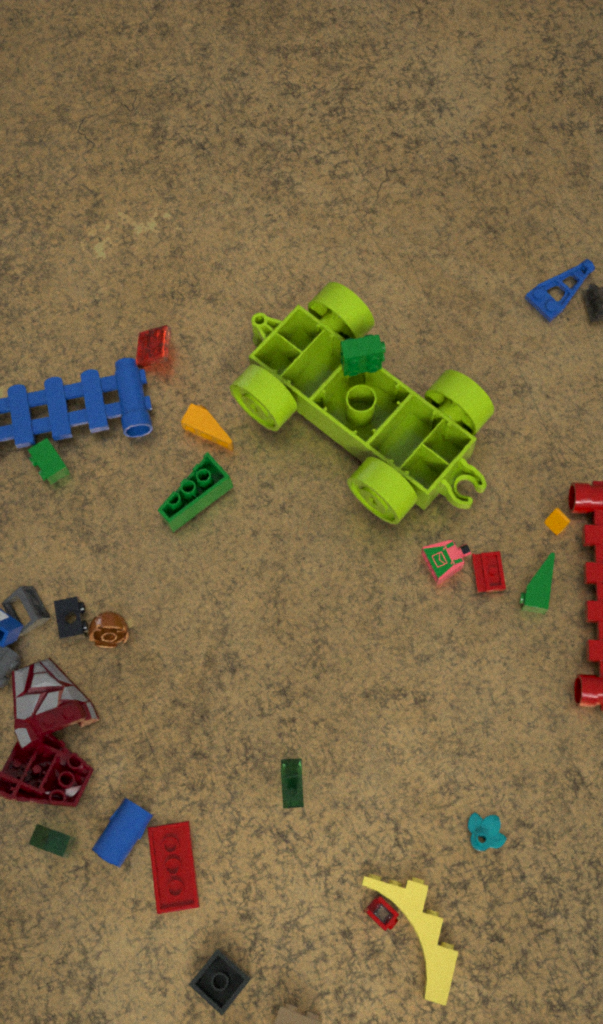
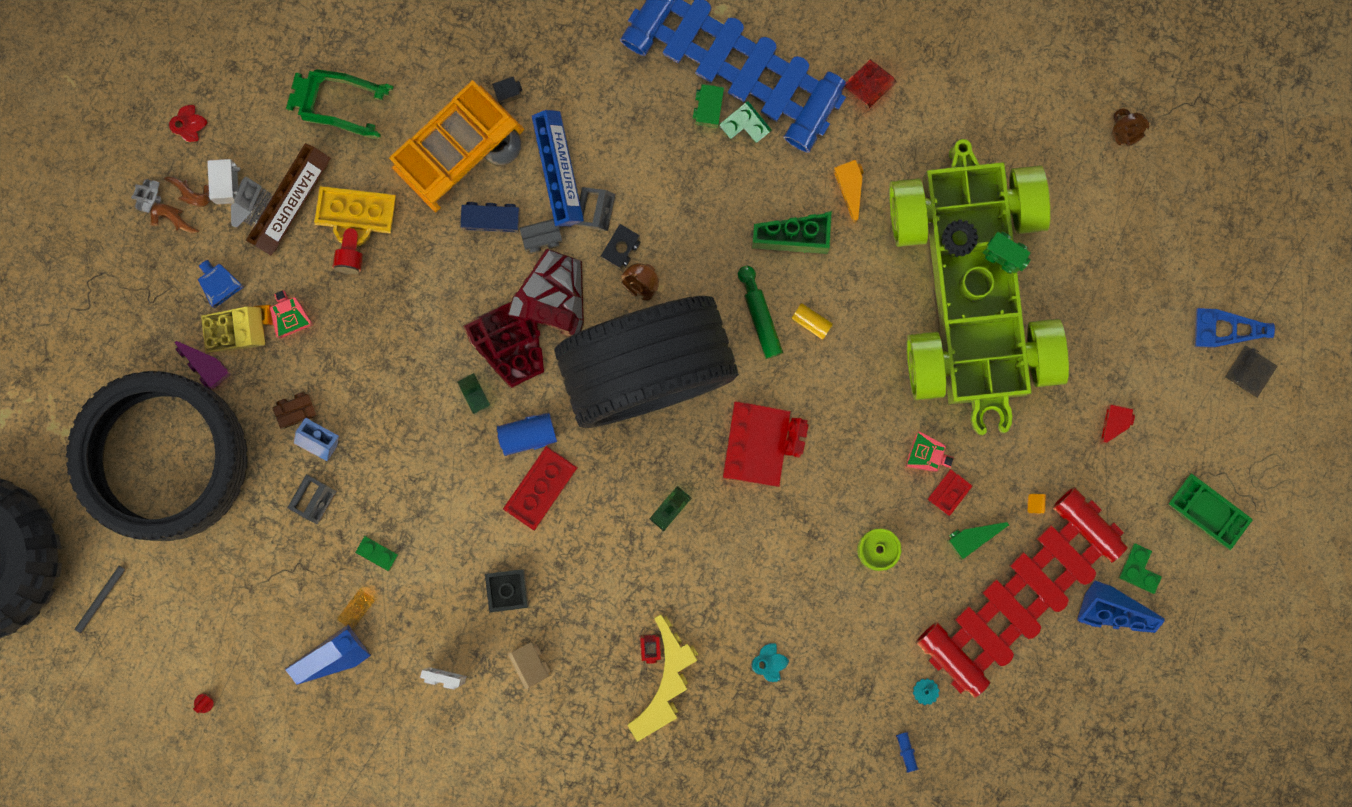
camera: 35 degrees right, 15 degrees up
none -> black tyre [554,296,739,428]
none -> plate [719,101,772,143]
none -> red slope [722,401,791,487]
none -> green piece [737,265,783,359]
none -> red hinge [784,418,809,458]
none -> yellow brick [791,303,833,340]
none -> lime wheel [857,529,901,571]
none -> black tyre [942,220,978,257]
none -> red slope [1100,405,1135,444]
none -> reddish brown tile [1112,108,1150,146]

